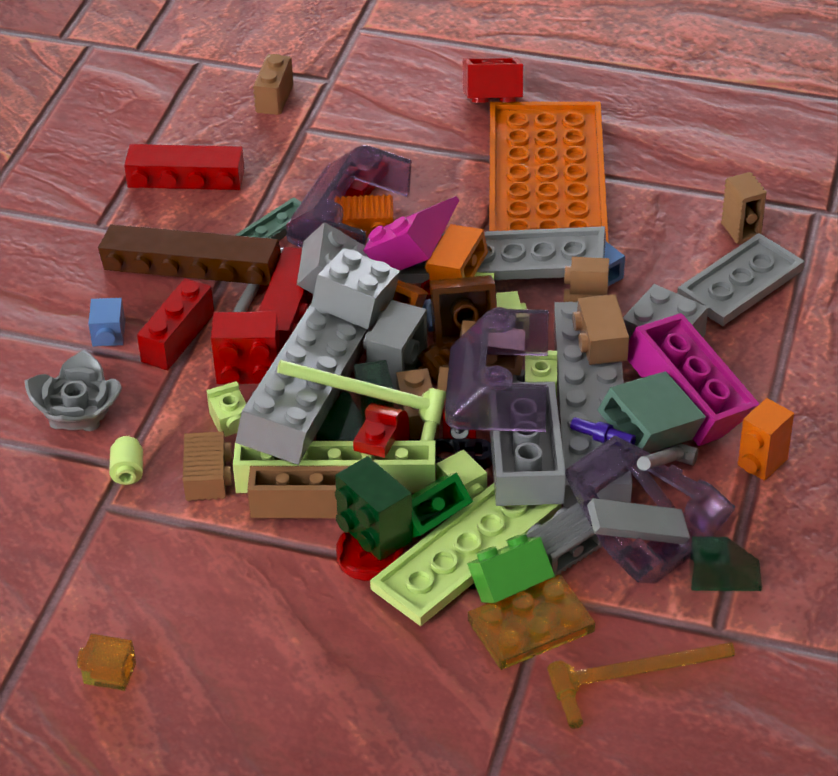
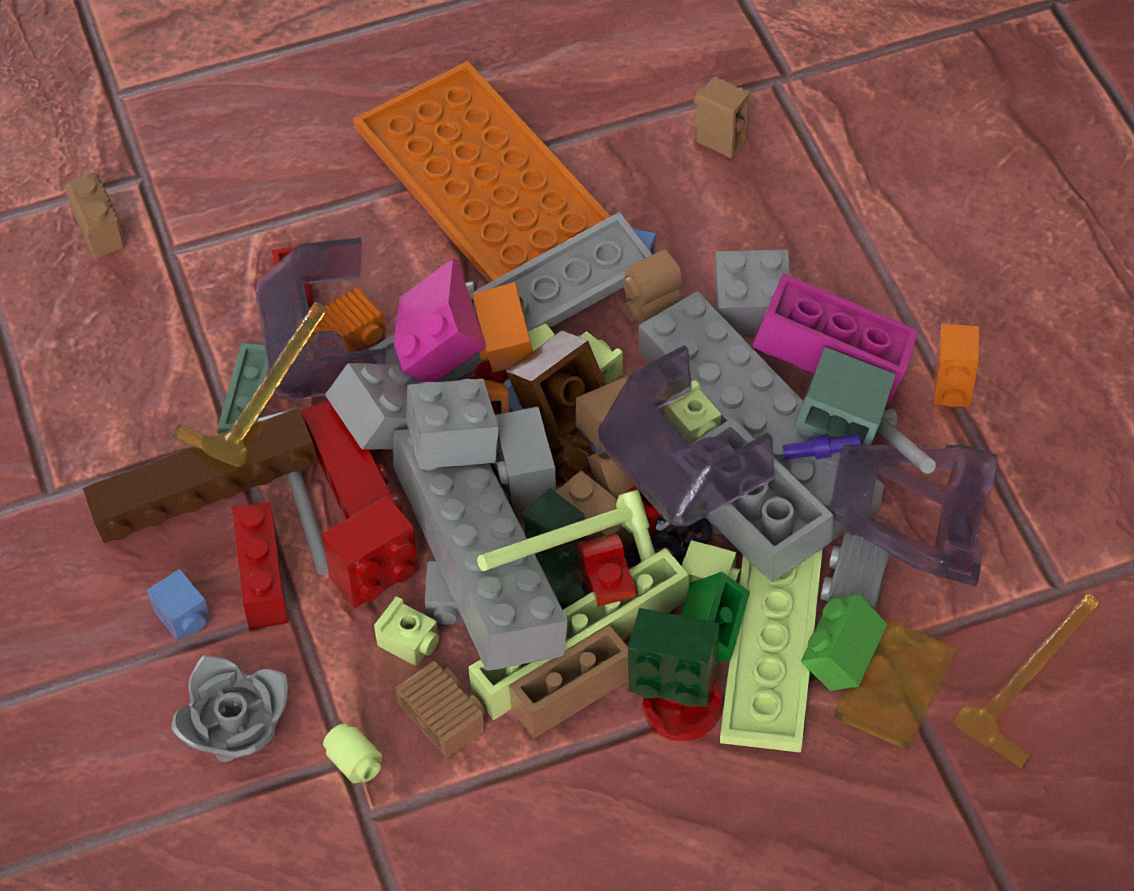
camera: 35 degrees left, 10 degrees up
red brick [124,144,245,190] -> none
red brick [463,58,523,103] -> none
medium nougat brick [572,294,629,365] -> none
light grey tile [587,498,690,544] -> none
light grey plate [677,233,805,326] -> none
clear green slope [689,536,762,591] -> none
none -> clear yellow bar [173,302,327,468]

